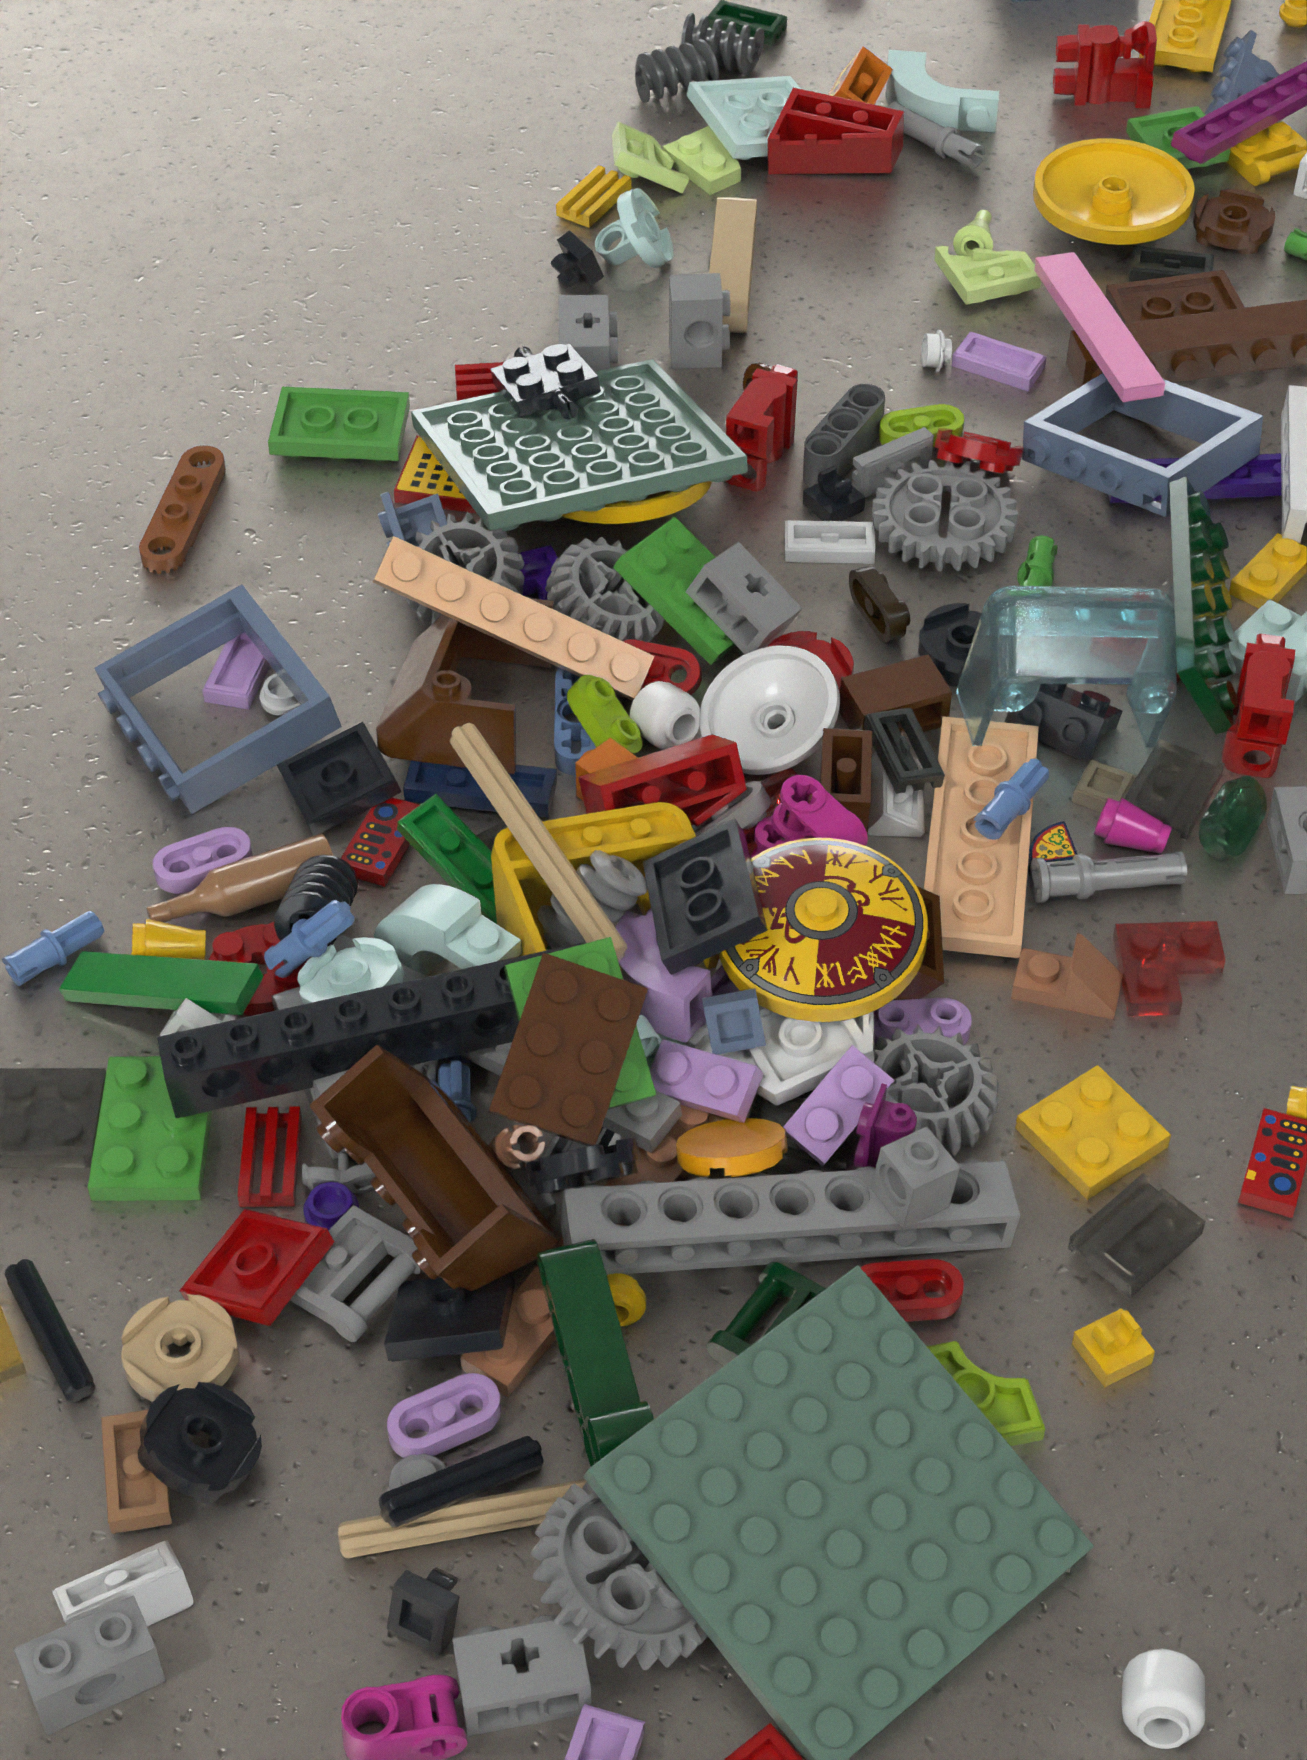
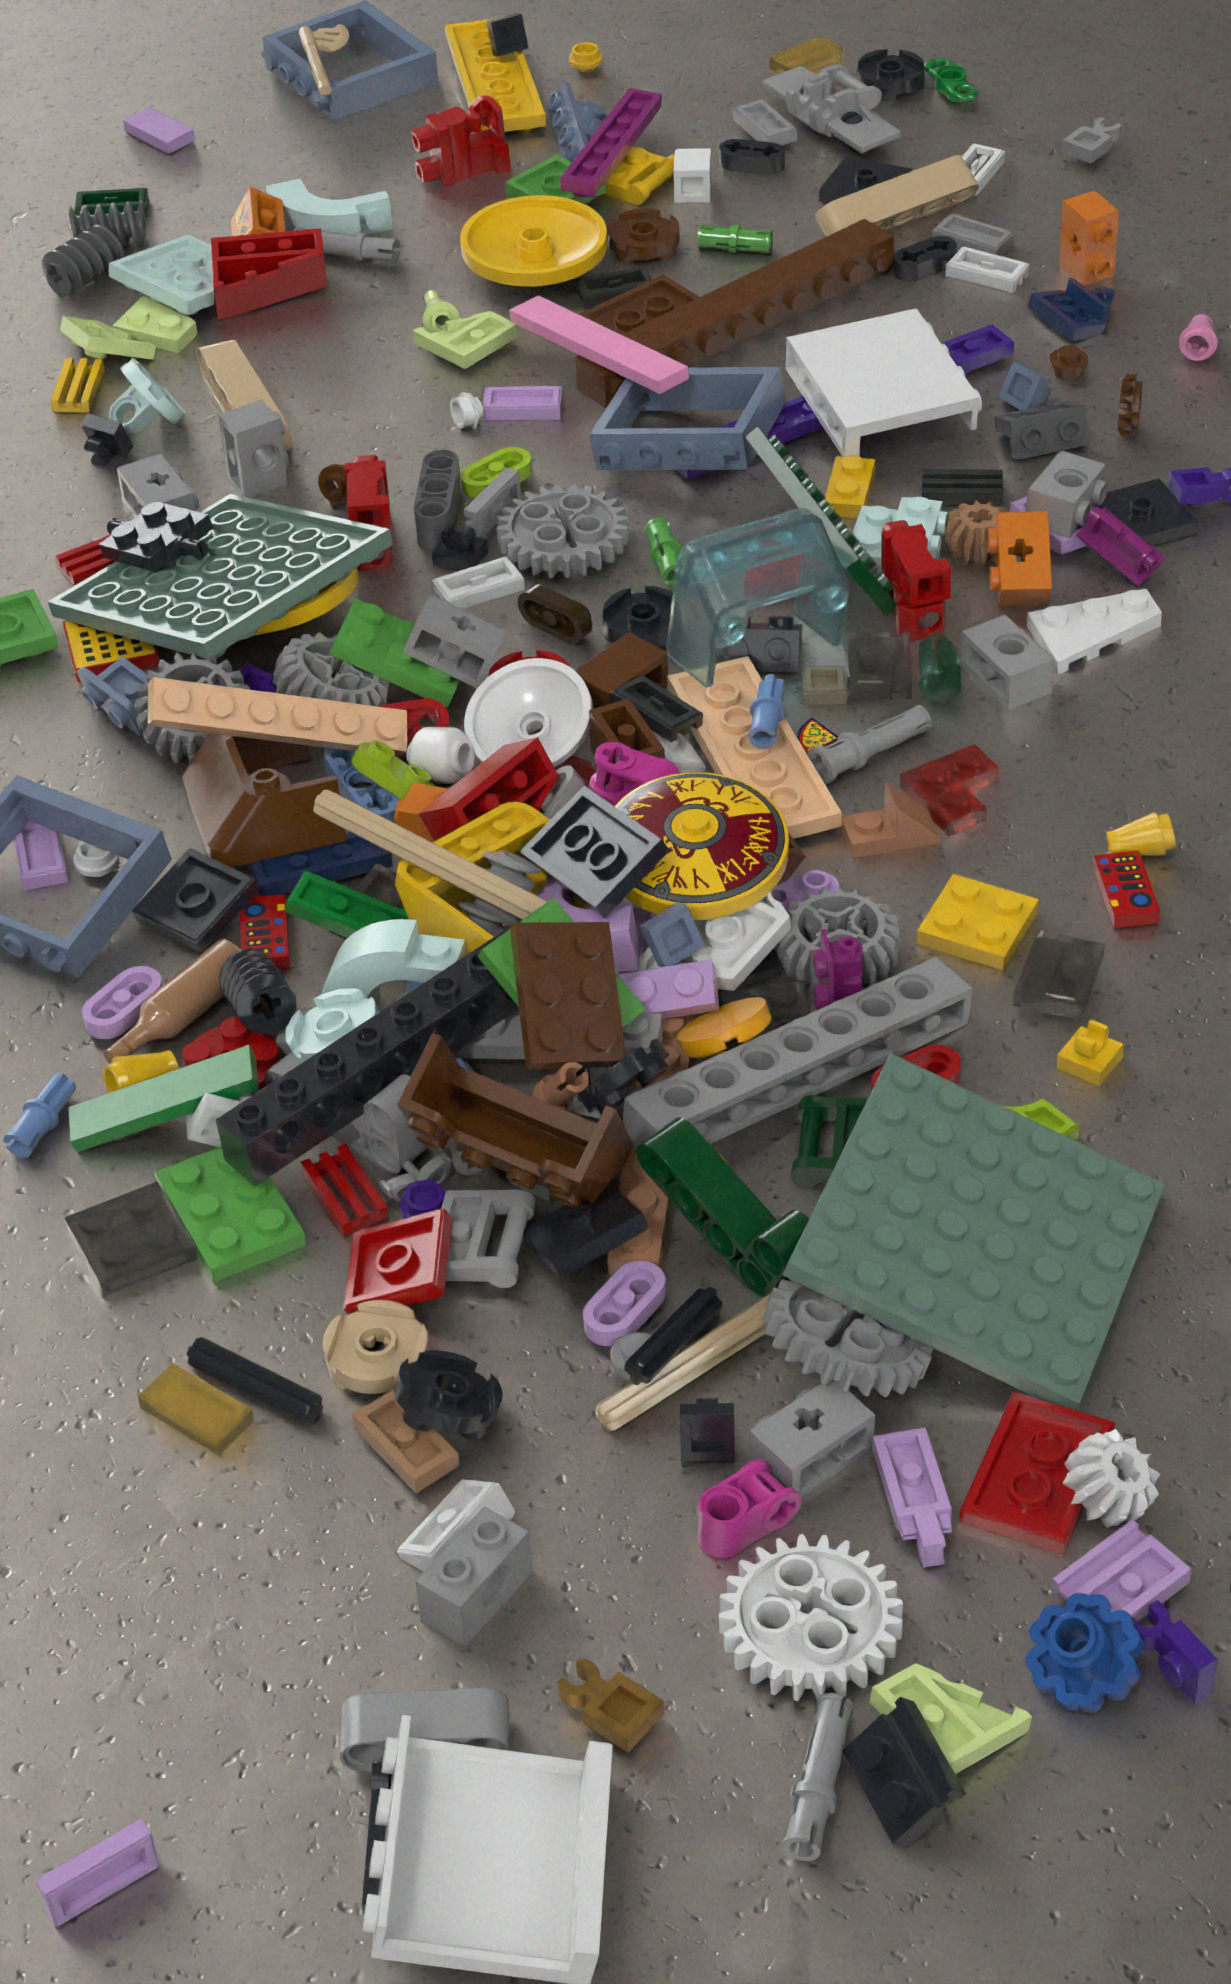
camera: 25 degrees left, 5 degrees down
medium blue axle [264,900,354,978] -> none
lavender plate [783,1045,894,1166] -> none
light grey brick [871,1127,960,1229] -> none
red plate [934,428,1024,474] -> none
dark pink cone [1094,797,1172,854] -> none

